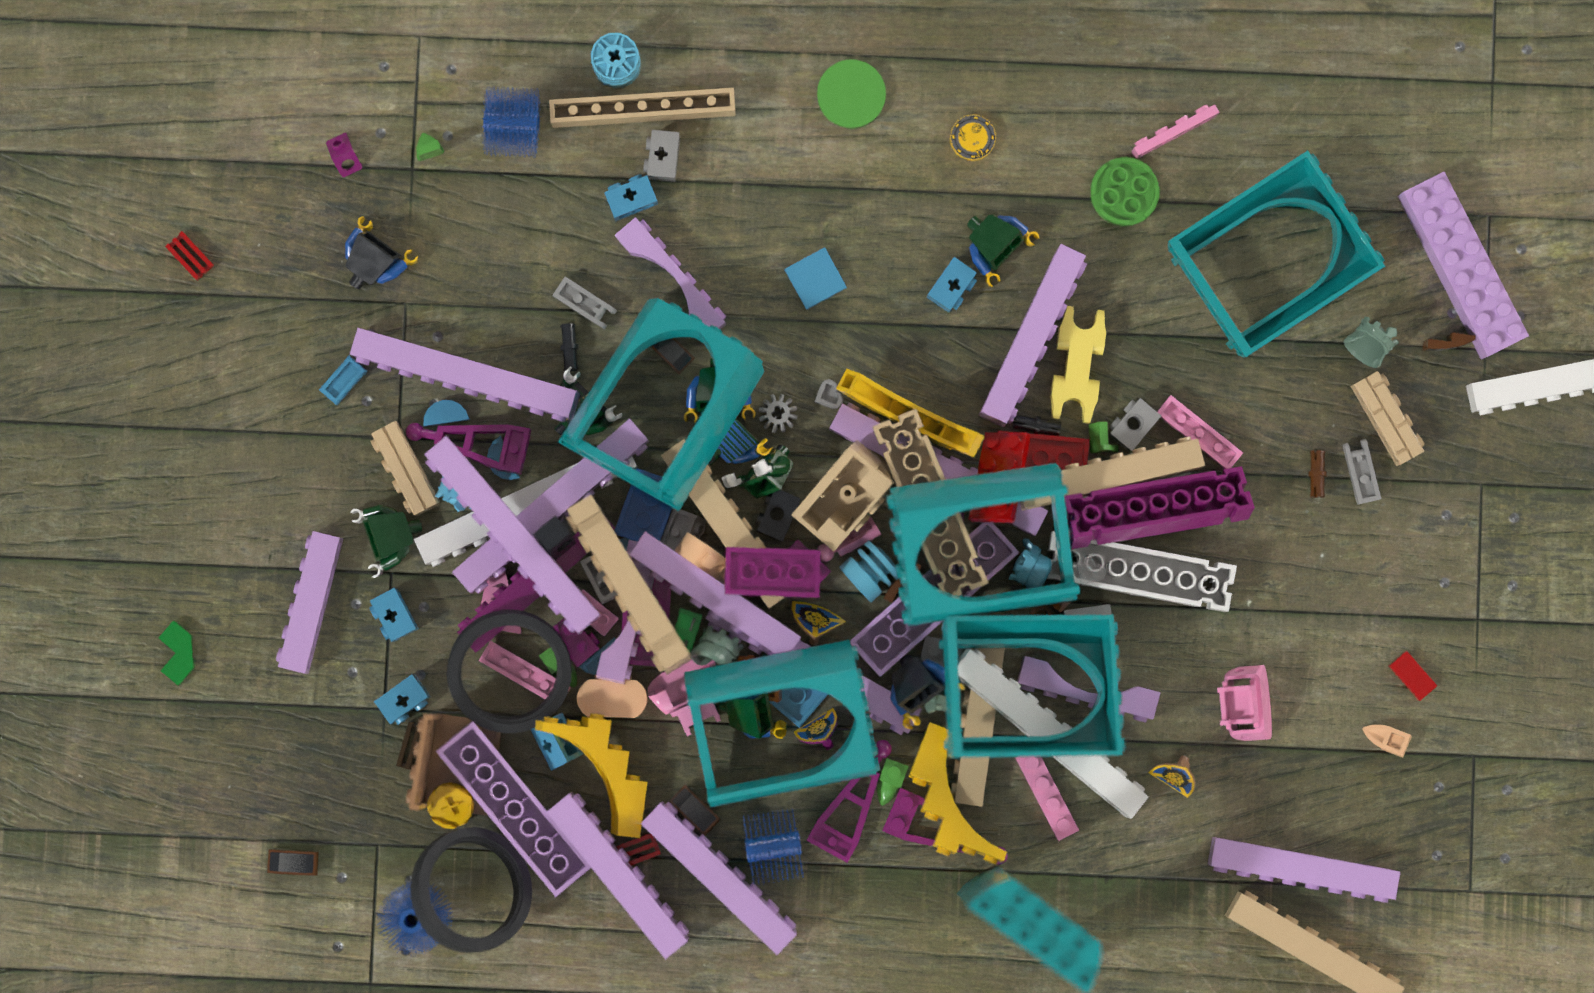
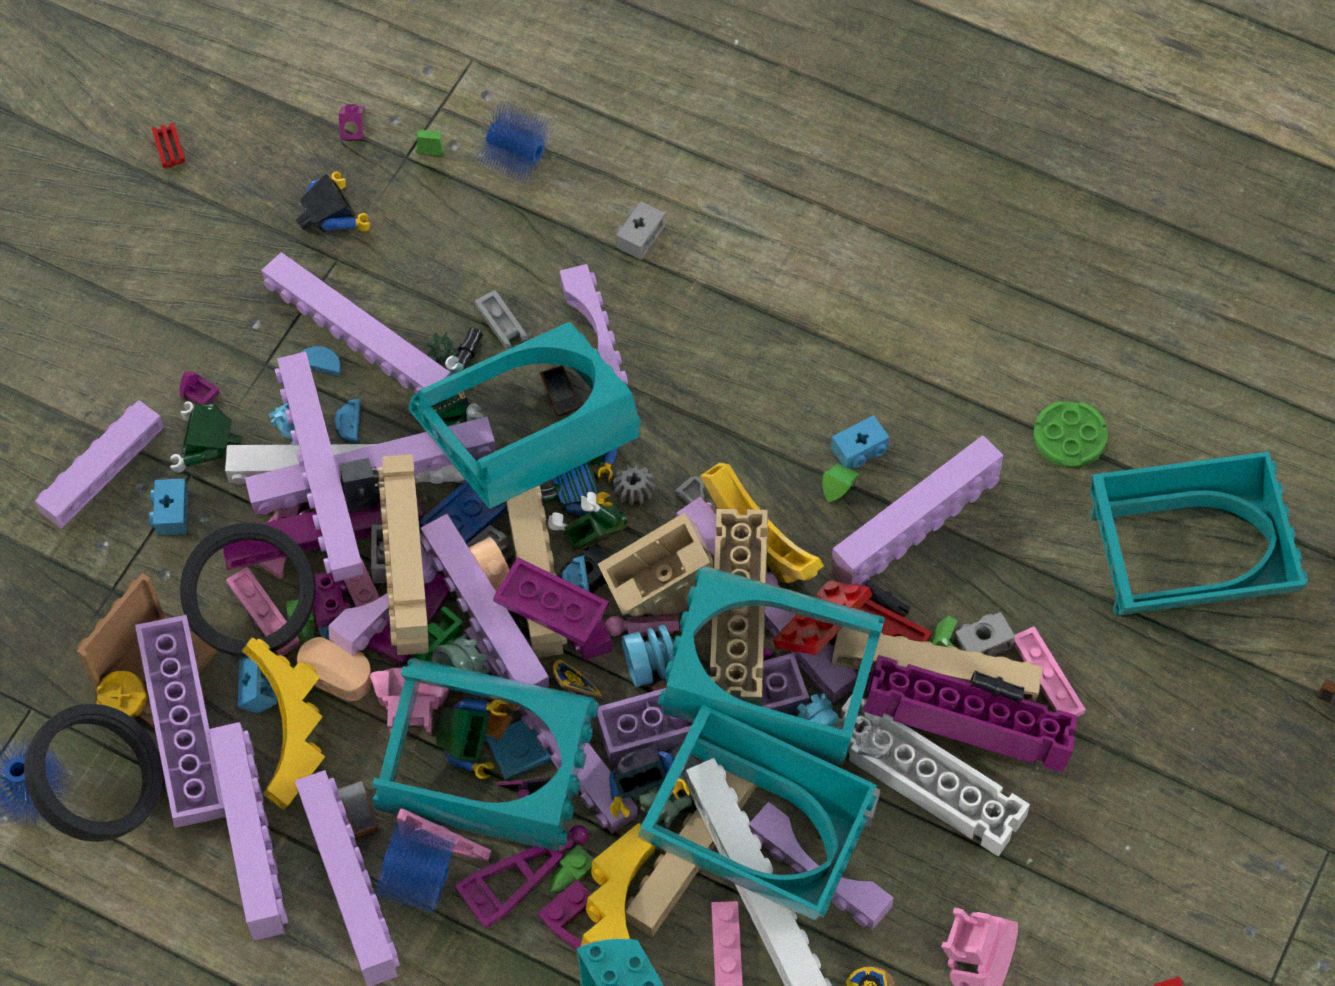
camera: 30 degrees right, 25 degrees down
dark azure tile [319,355,367,405] -> none
tan brick [370,421,441,517] -> none
dark azure brick [374,674,431,725] -> none
magenta plate [405,423,532,475] -> none
tan brick [549,88,736,128] -> none
medium azure wheel [591,33,641,88] -> none
dark azure brick [604,175,658,221] -> none
red tile [616,833,661,866] -> none
dark azure tile [784,247,847,310] -> none
bright green tile [817,59,886,129] -> none
tile [950,115,996,161] -> none
dark green torso [967,214,1039,287] -> none
light yellow piece [1050,306,1106,424] -> none
bright pink plate [1131,105,1219,159] -> none
reddish brown pin [1308,450,1327,498] -> none
light grey hinge [1343,439,1381,505] -> none
sand green hair [1344,316,1399,368] -> none
tan brick [1350,371,1424,466] -> none
none -> magenta tile [179,371,220,404]
none -> bright pink wing [397,808,492,862]
none -> clear green gear [426,332,457,363]
none -> dark azure tile [562,555,589,592]
none -> bright green tile [822,463,859,502]
none -> black pin [969,670,1025,703]

